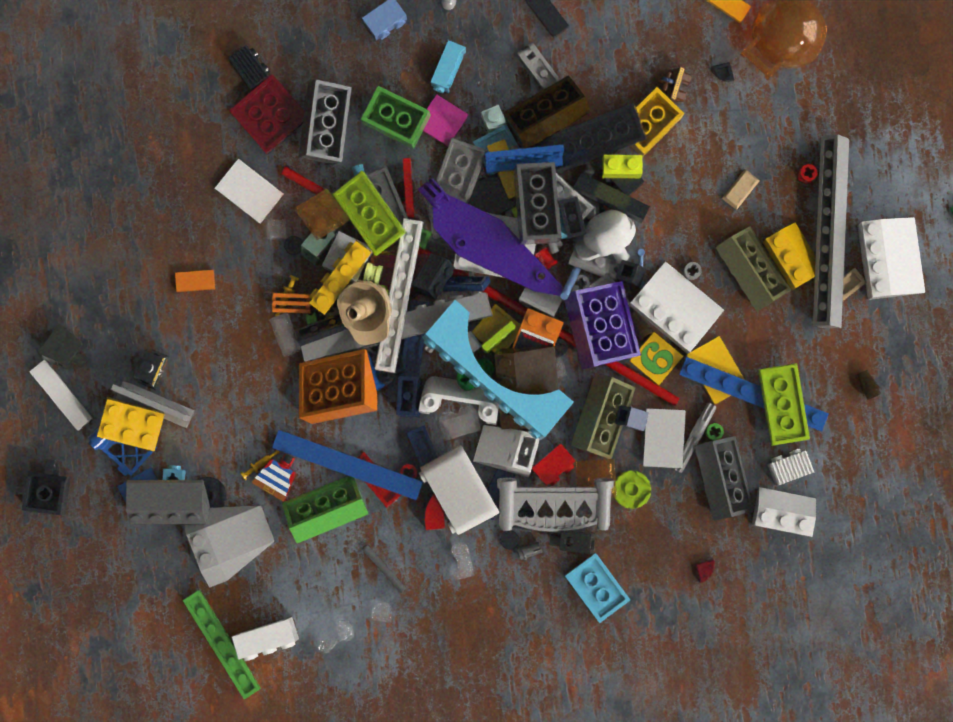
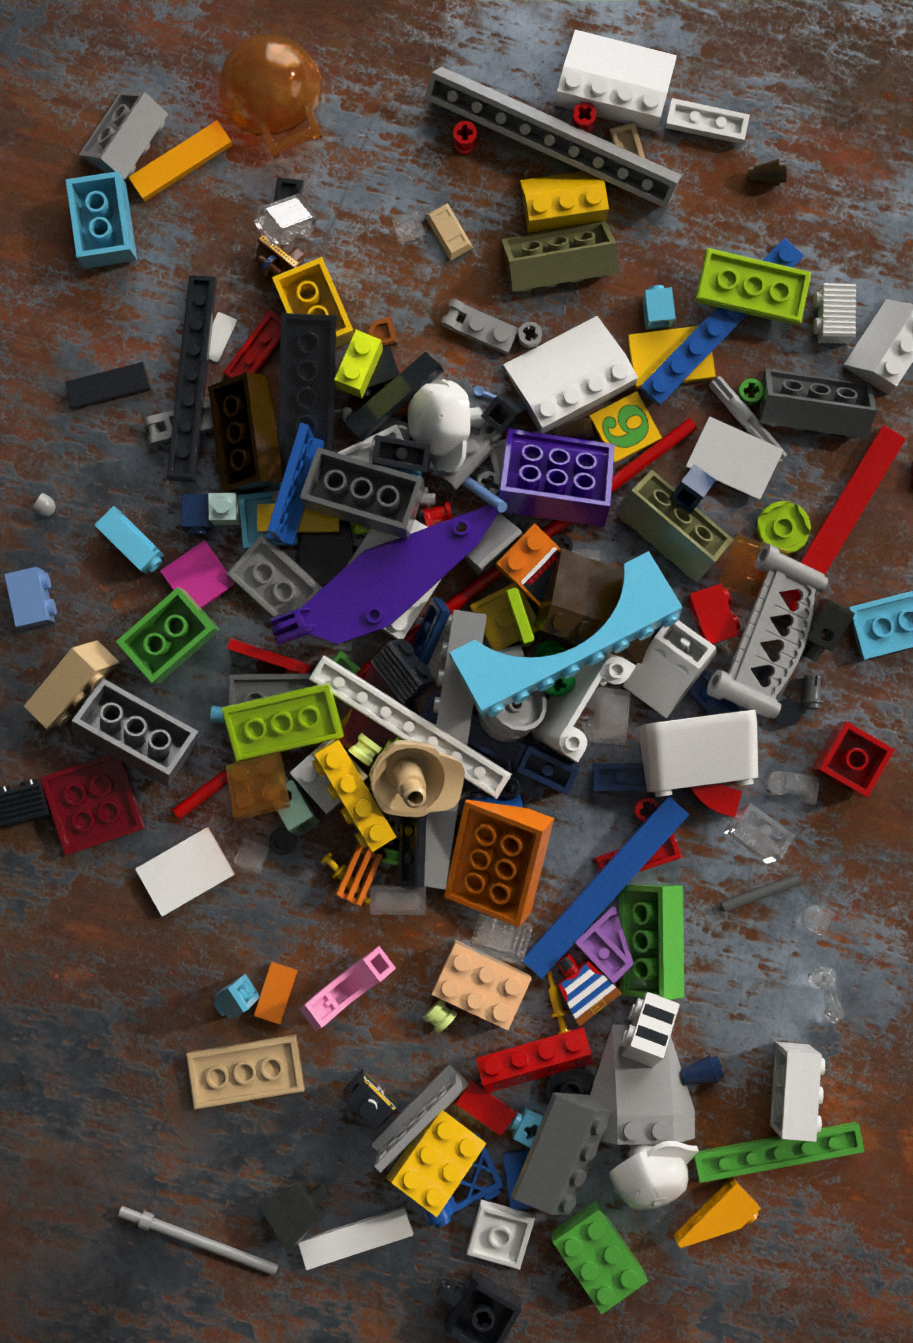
camera: 65 degrees left, 0 degrees up
none -> tan wedge [24,640,120,729]
none -> light grey bar [118,1206,278,1276]
none -> black tile [167,275,217,483]
none -> dark blue brick [181,494,213,535]
none -> tan tile [186,1034,305,1110]
none -> white sticker [209,312,237,362]
none -> medium azure slope [213,974,260,1019]
none -> red tile [223,310,281,379]
none -> clear brick [253,193,318,247]
none -> bright pink arch [299,946,396,1031]
none -> dark orange tile [368,317,398,348]
none -> clear tile [392,211,426,247]
none -> yellowish green wheel [423,999,457,1034]
none -> light nougat brick [432,940,531,1030]
none -> light grey plate [440,299,519,355]
none -> red tile [455,1079,517,1136]
none -> white tile [466,1199,535,1270]
none -> clear brick [470,912,533,963]
none -> red brick [476,1027,593,1094]
none -> light grey wheel [477,689,547,743]
none -> bright green brick [551,1200,648,1314]
none -> red bush [571,102,596,134]
none -> medium lavender wing [575,906,634,984]
none -> white piece [609,1141,699,1210]
none -> white brick [619,992,680,1067]
none -> medium azure brick [642,285,676,330]
none -> white plate [665,98,750,144]
none -> light orange slope [673,1177,761,1248]
none -> dark blue cone [681,1055,725,1086]
none -> clear brick [724,803,795,864]
none -> red tile [780,425,907,619]
none -> red brick [812,721,895,797]

